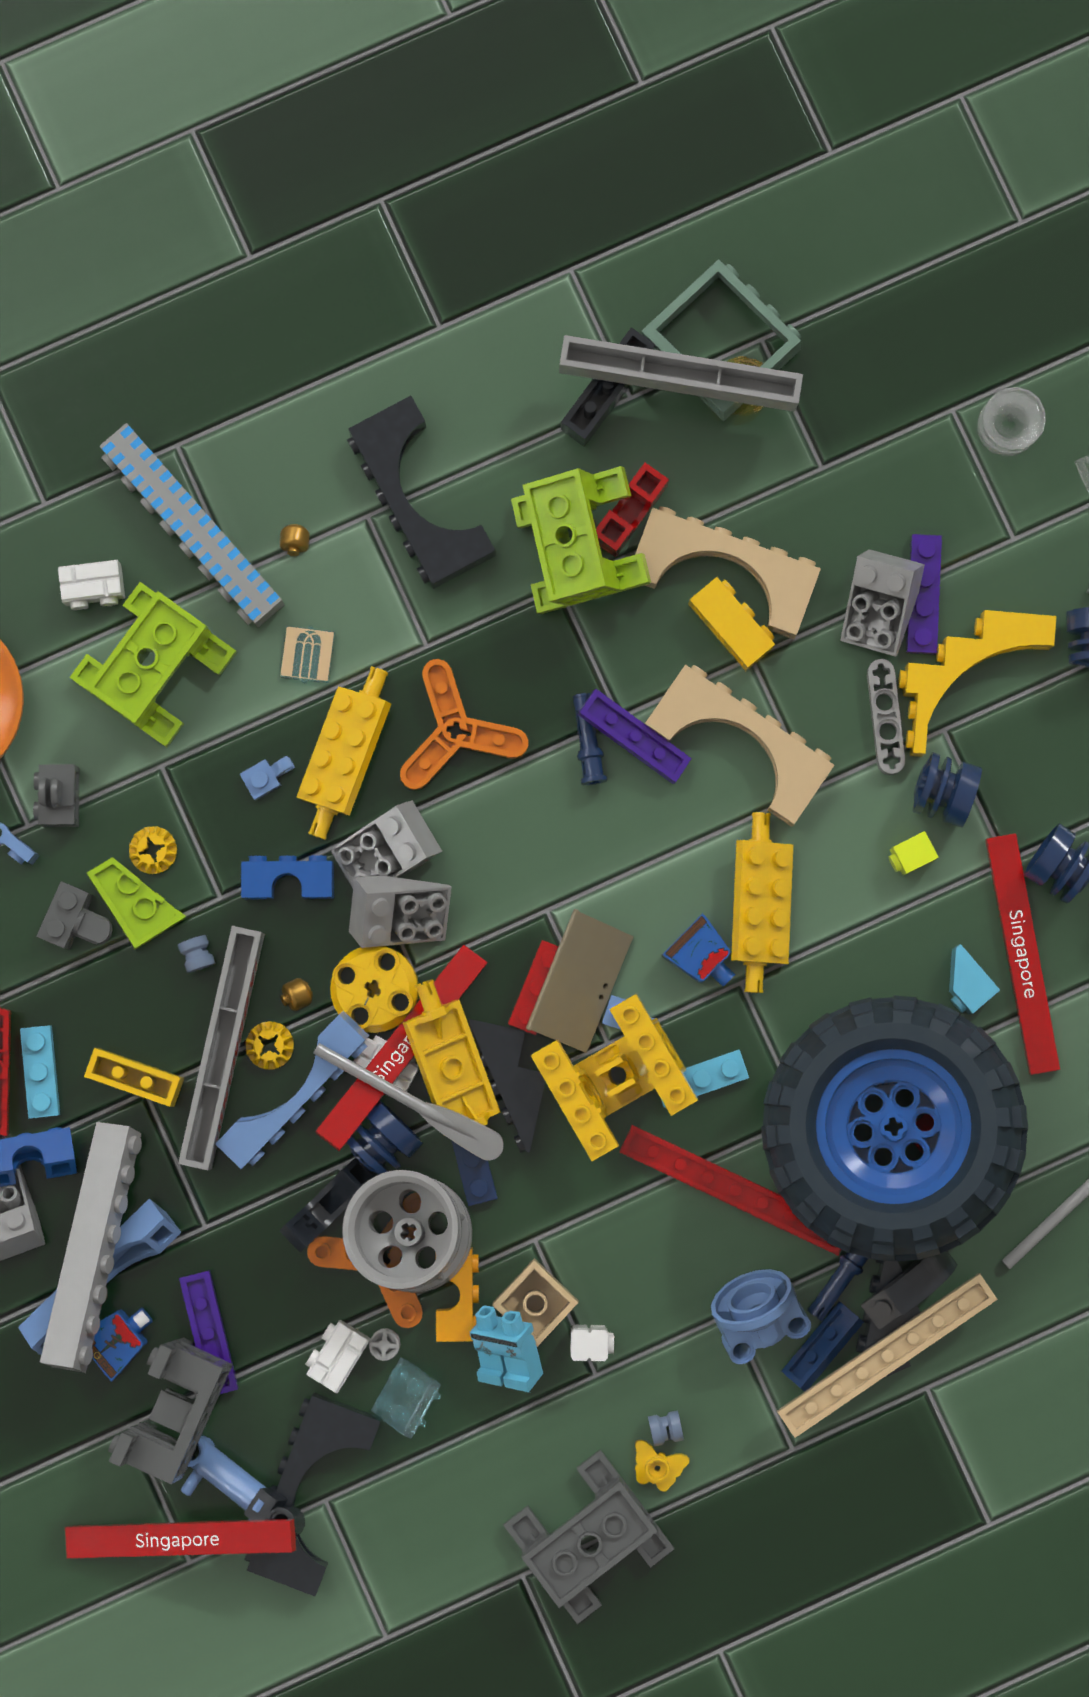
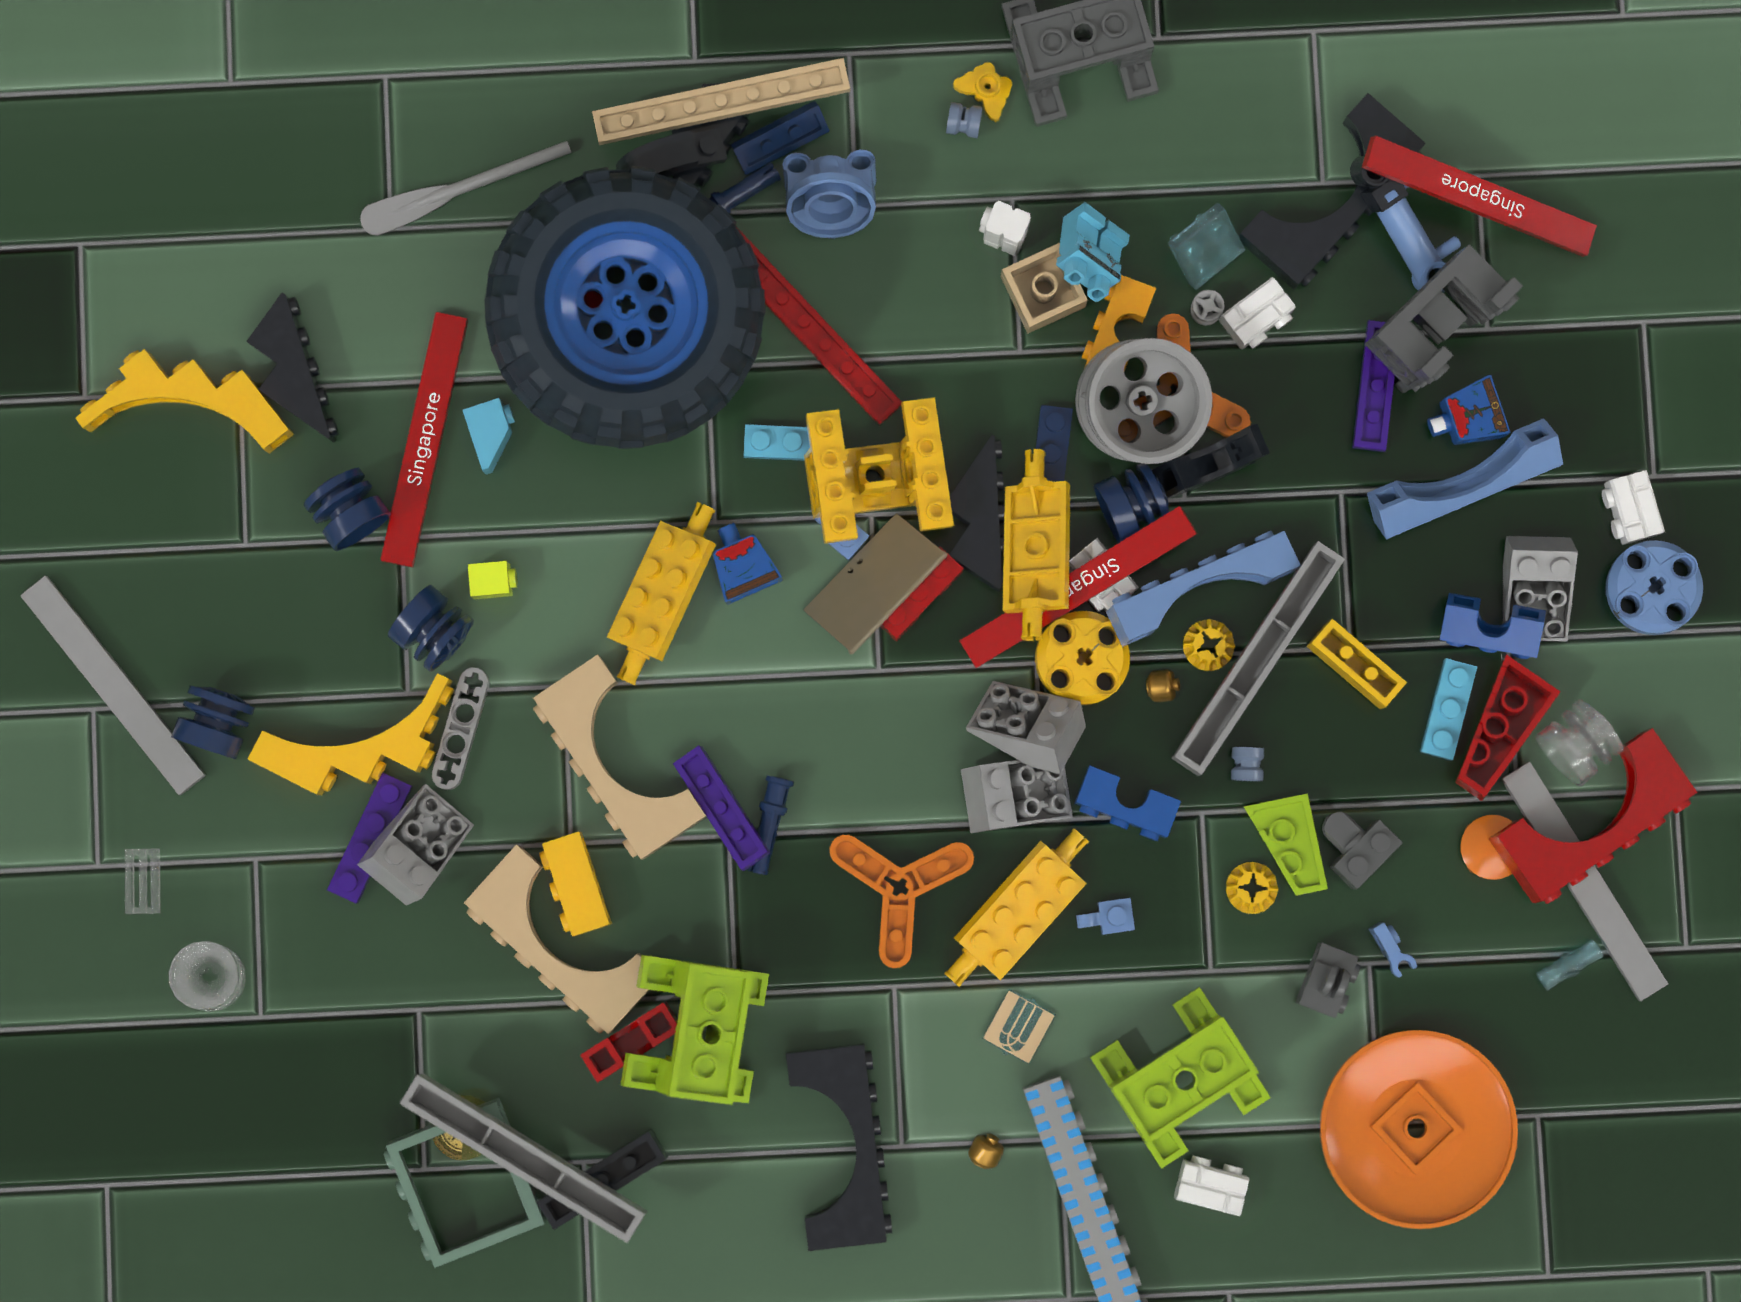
camera: 155 degrees left, 0 degrees up
light grey brick [40,1122,142,1373] -> none
light grey piece [313,1043,504,1160] -> none

